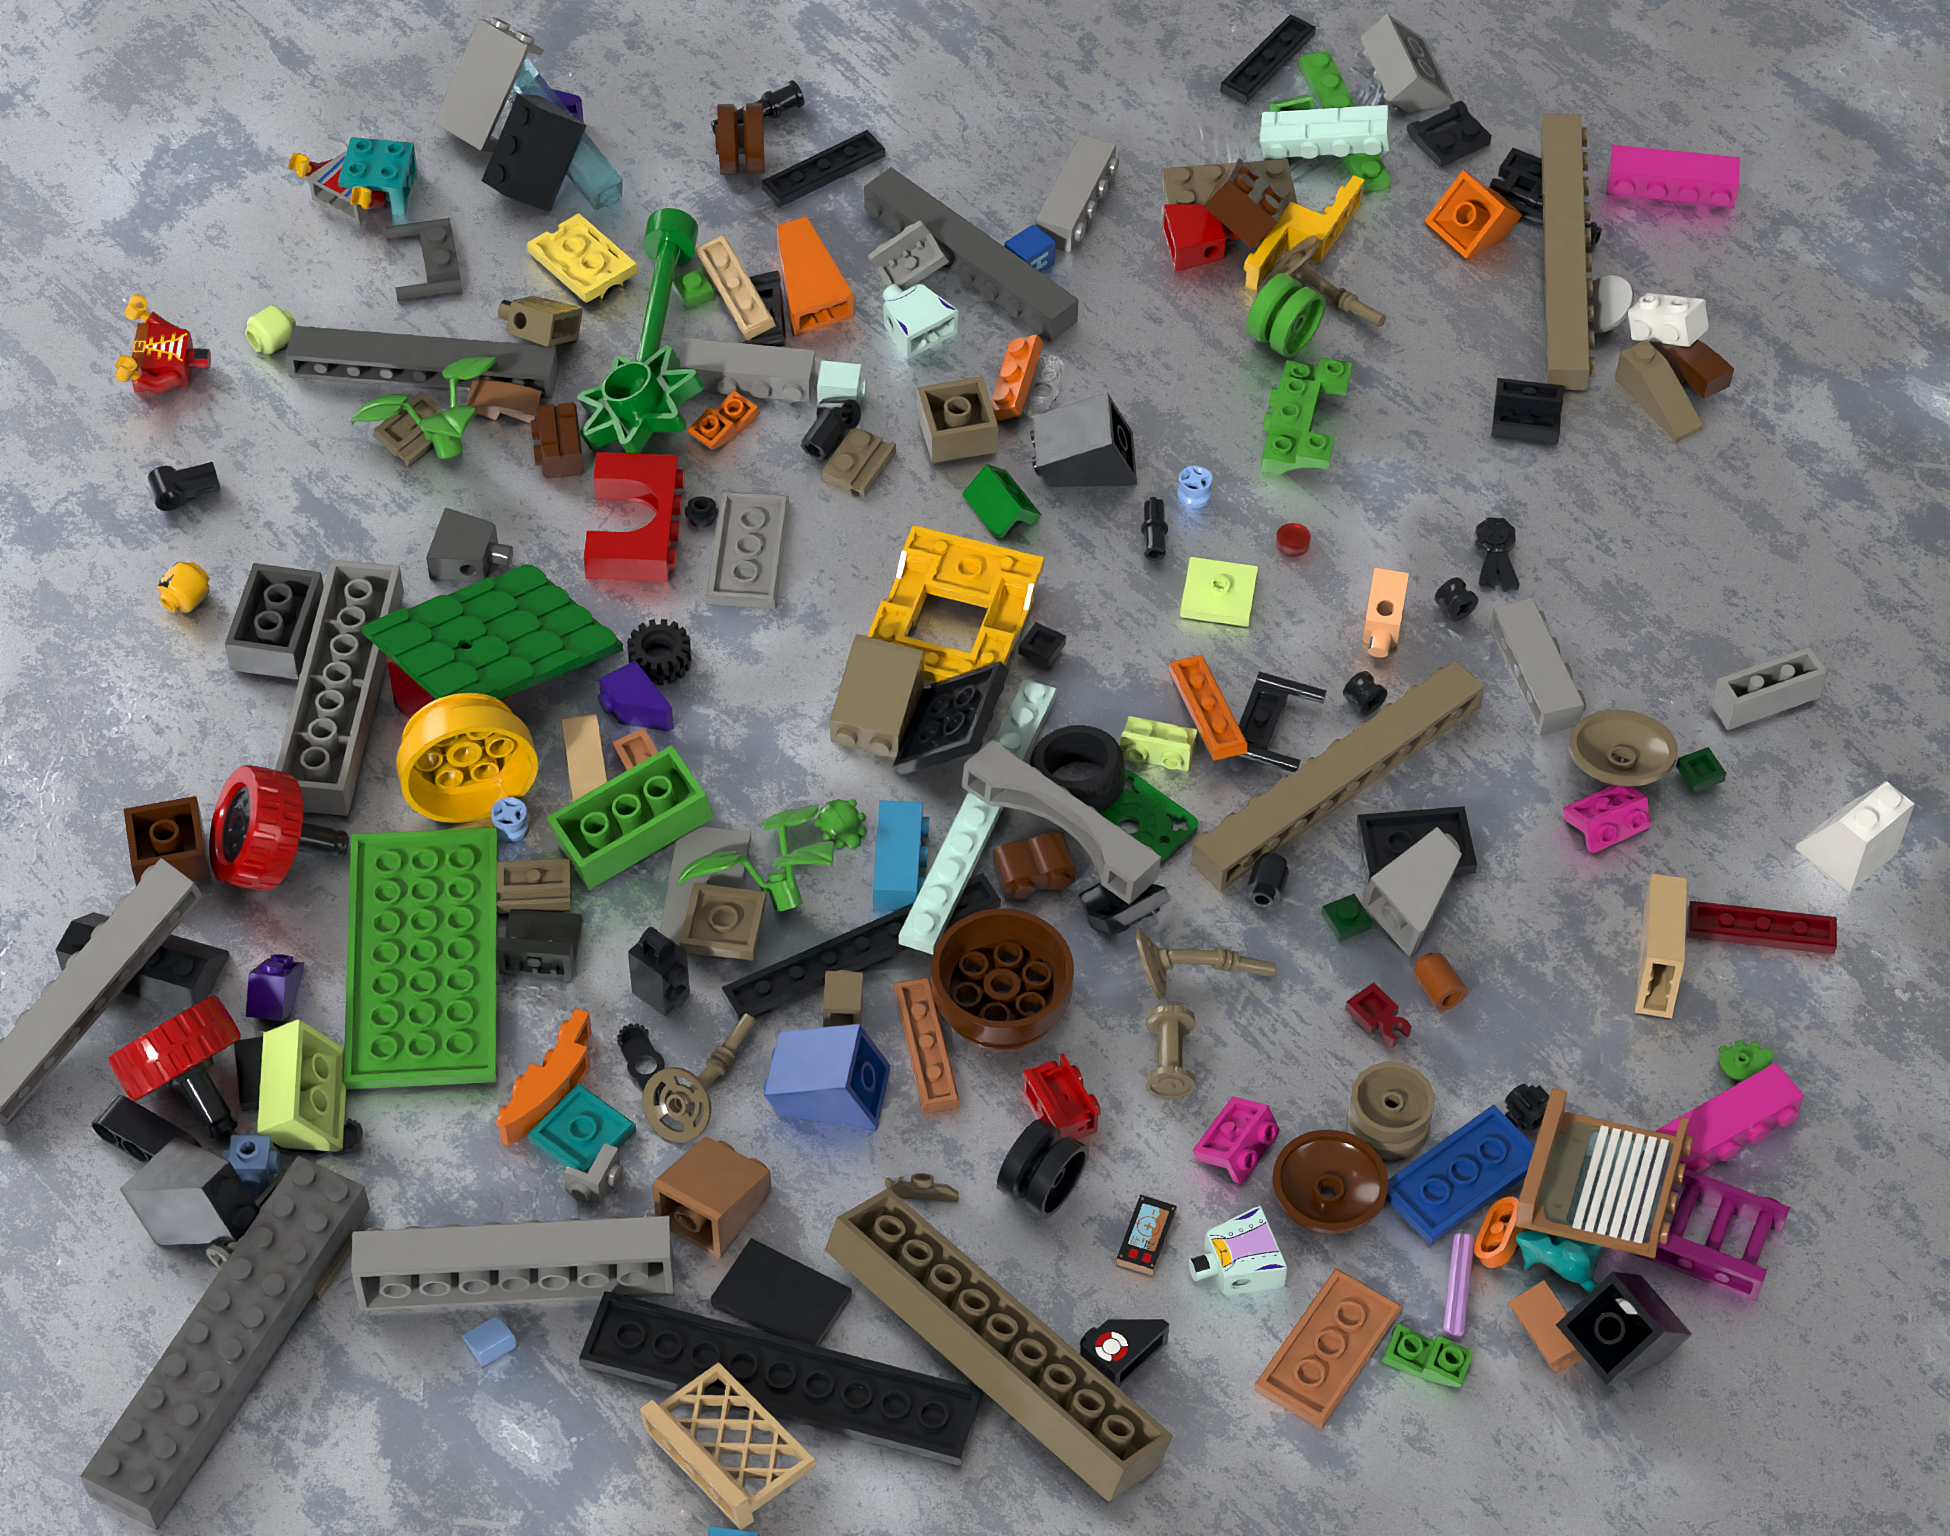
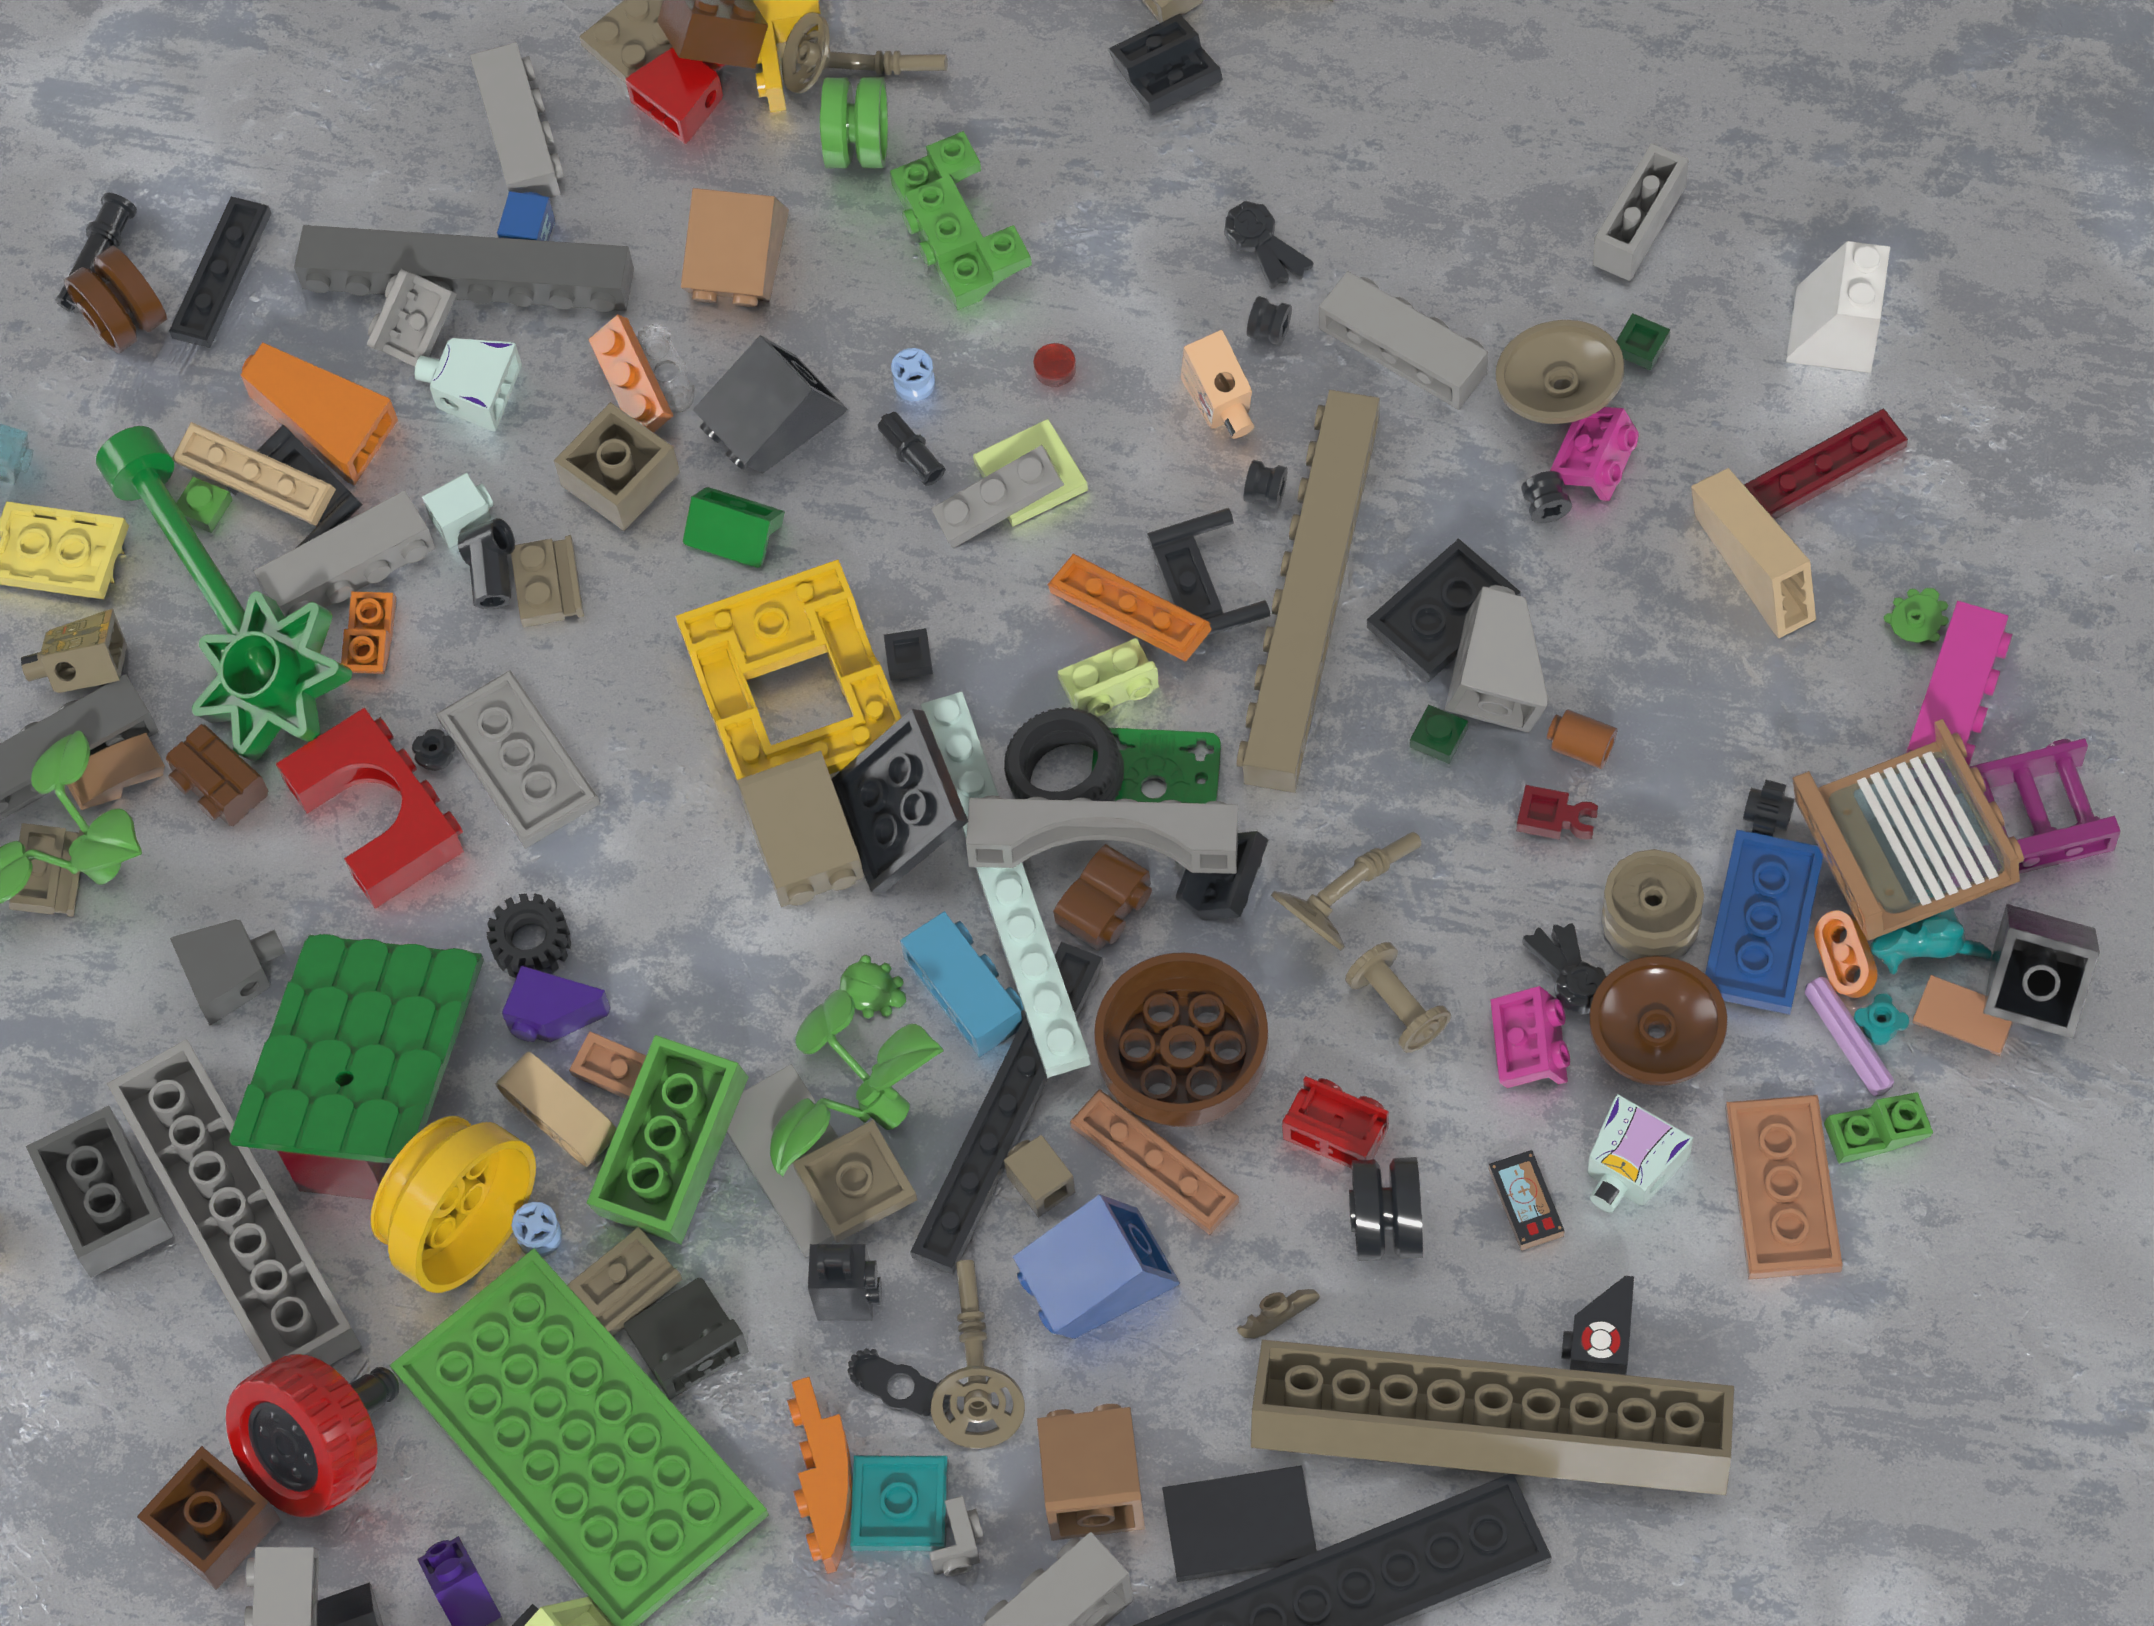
camera: 30 degrees left, 10 degrees up
black brick [1246,852,1289,907] -> none
none -> medium nougat slope [681,188,789,307]
none -> light grey plate [931,445,1064,548]
none -> black wheel [1521,471,1572,524]
none -> black piece [1522,923,1607,1015]
none -> teal plate [1854,994,1909,1045]

